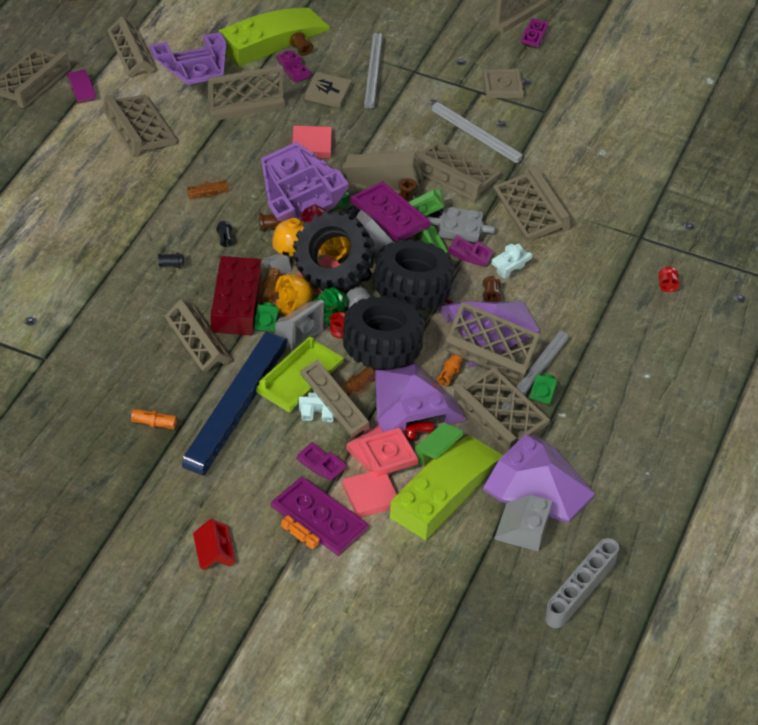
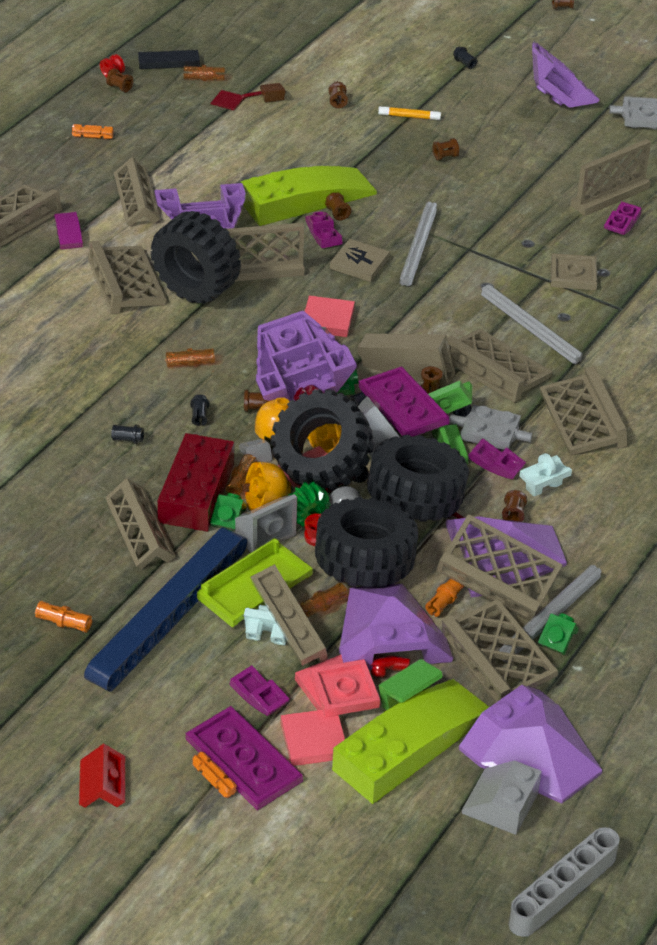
camera: 10 degrees right, 5 degrees down
none -> black tyre [151,211,241,303]

